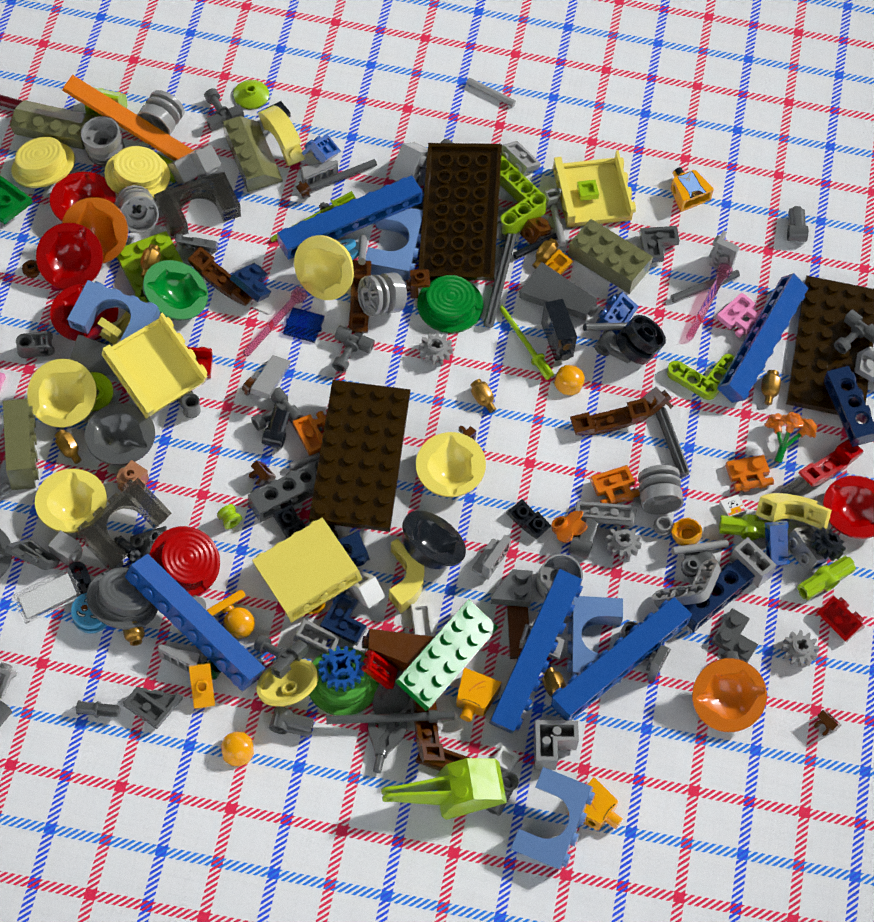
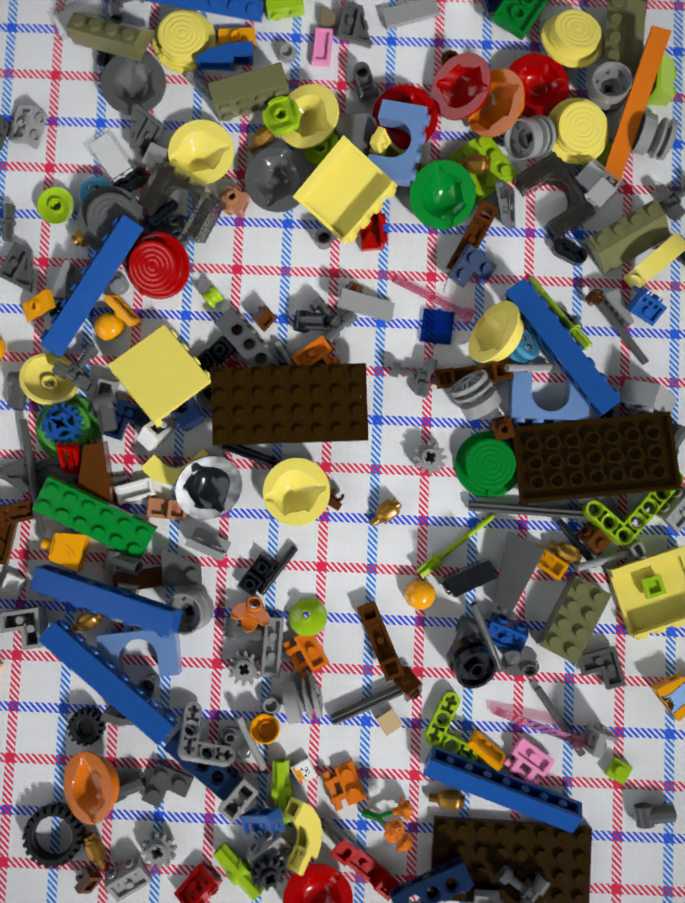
camera: 90 degrees right, 25 degrees up
none -> black tyre [22,803,86,868]
none -> lime dish [37,187,75,224]
none -> black tyre [67,707,106,746]
none -> pearl gold plant [83,832,107,870]
none -> dark grey piece [92,392,118,432]
none -> dark grey piece [102,549,143,576]
none -> light grey bracket [105,853,152,902]
none -> nougat slope [146,497,187,521]
none -> black axle [222,445,277,468]
none -> black bar [257,545,298,596]
none -> lime plate [262,96,301,136]
none -> lime dish [289,598,327,636]
none -> tan tile [376,708,403,736]
none -> light orange plate [467,729,506,771]
none -> dark grey plate [504,646,539,677]
none -> black beam [552,238,587,266]
none -> lime plate [604,756,633,785]

